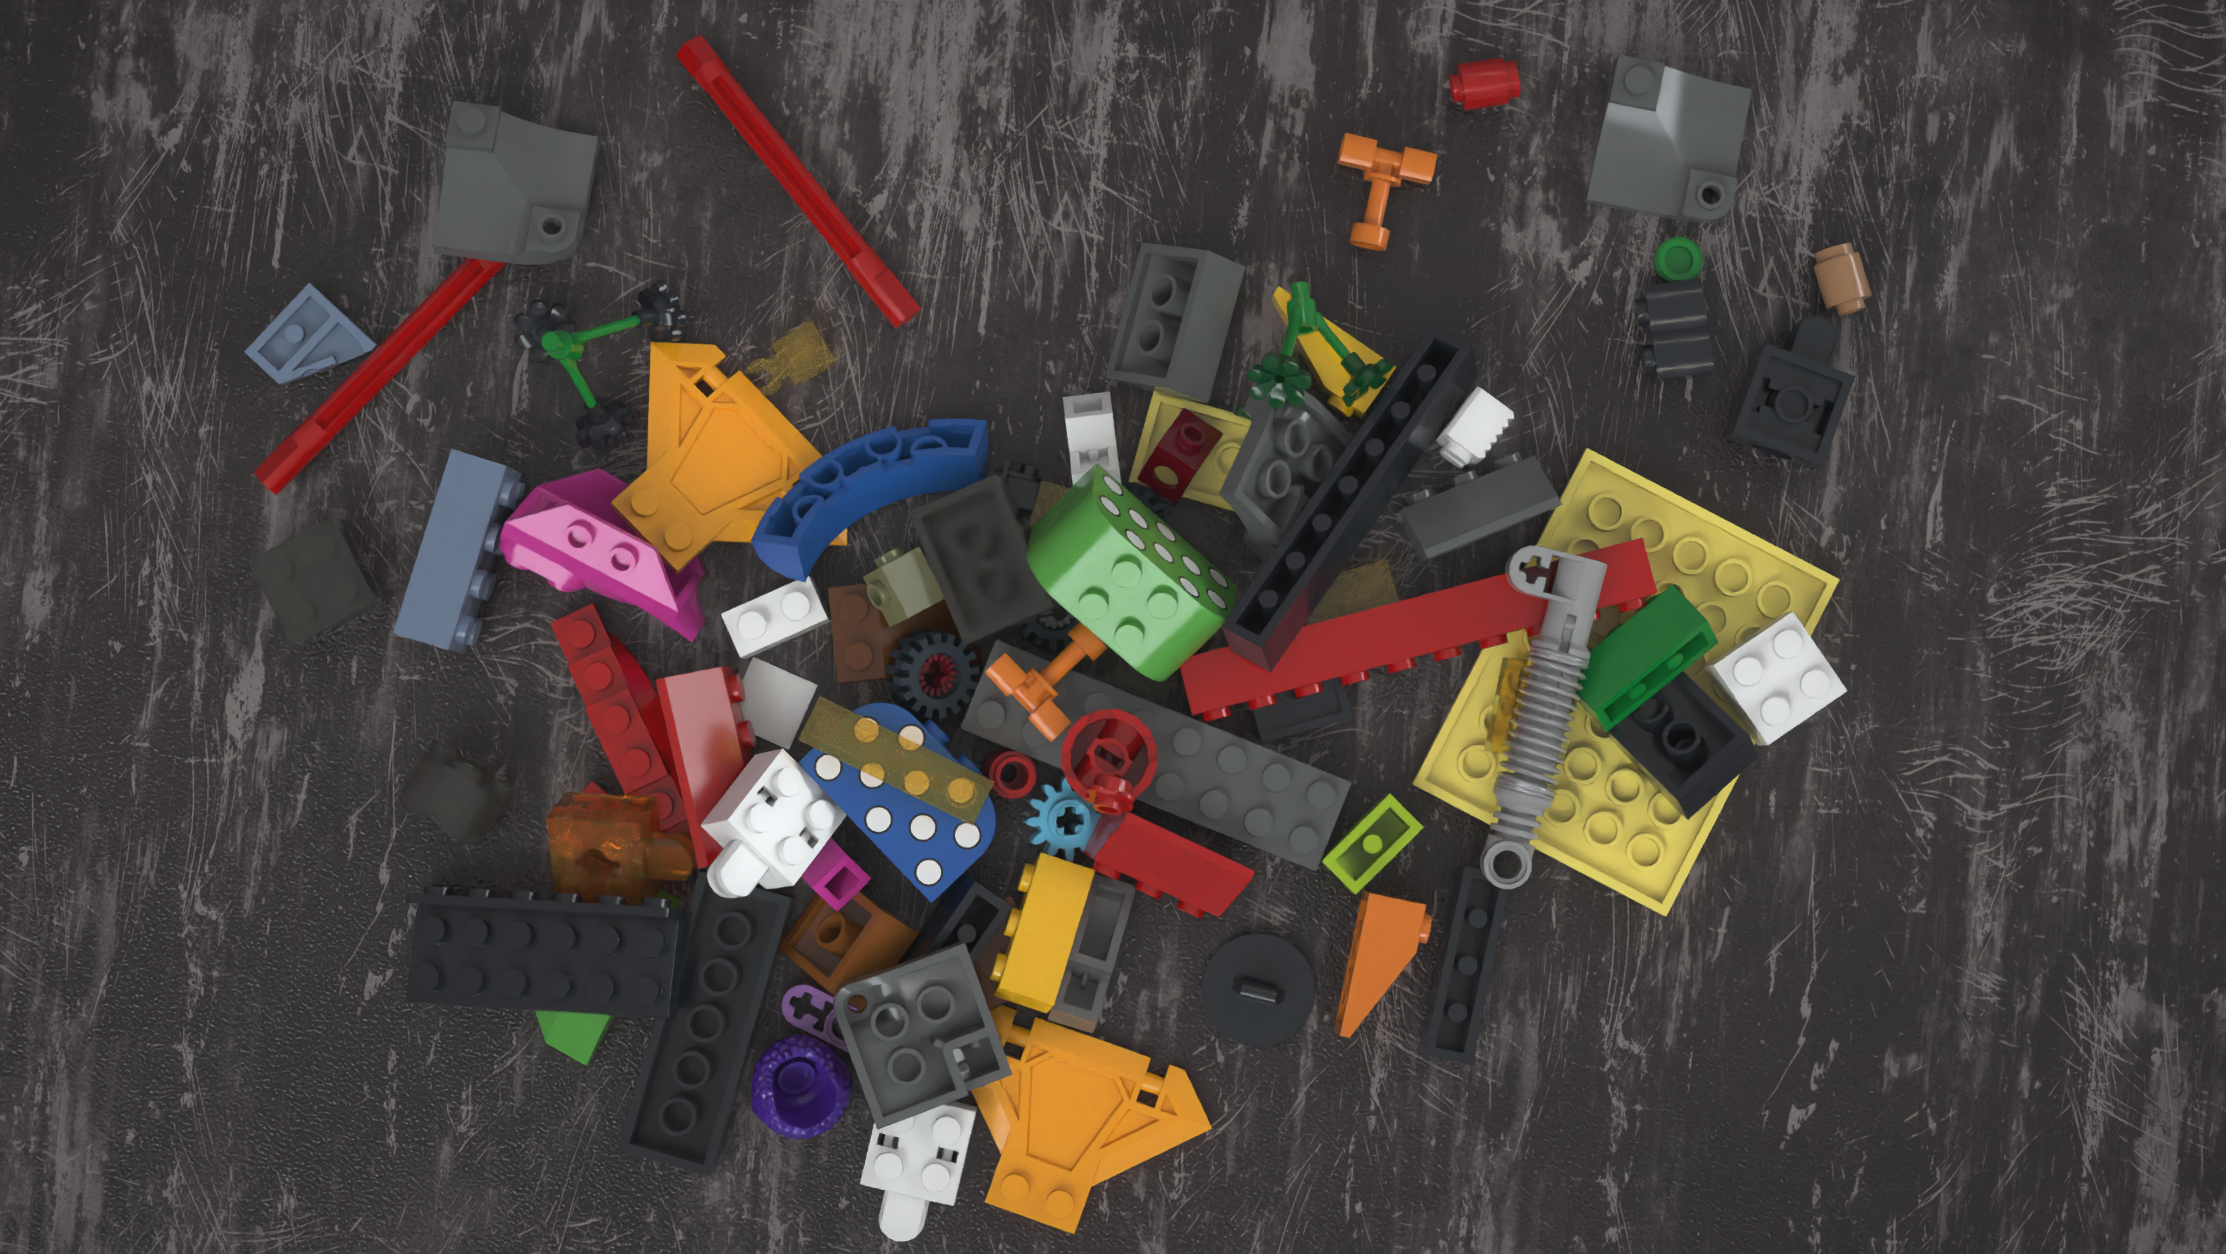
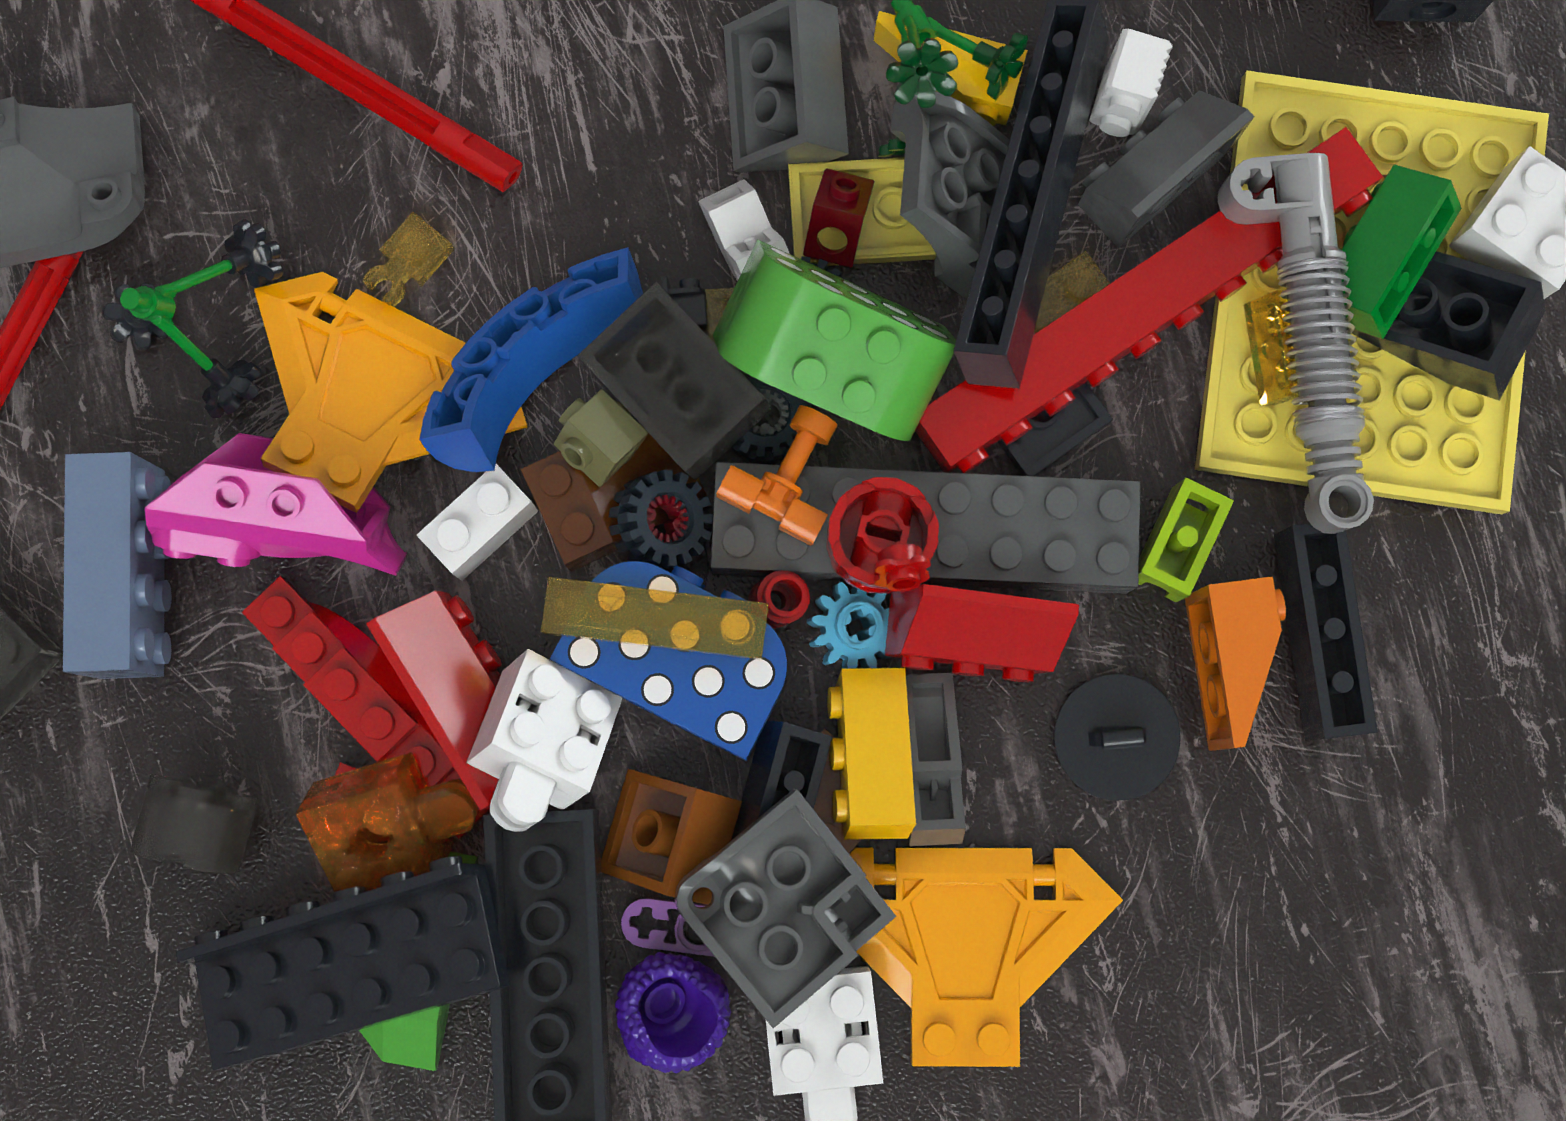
camera: 20 degrees left, 5 degrees down
white sticker [740,657,818,750] -> none
dark pink brick [801,836,872,912] -> none

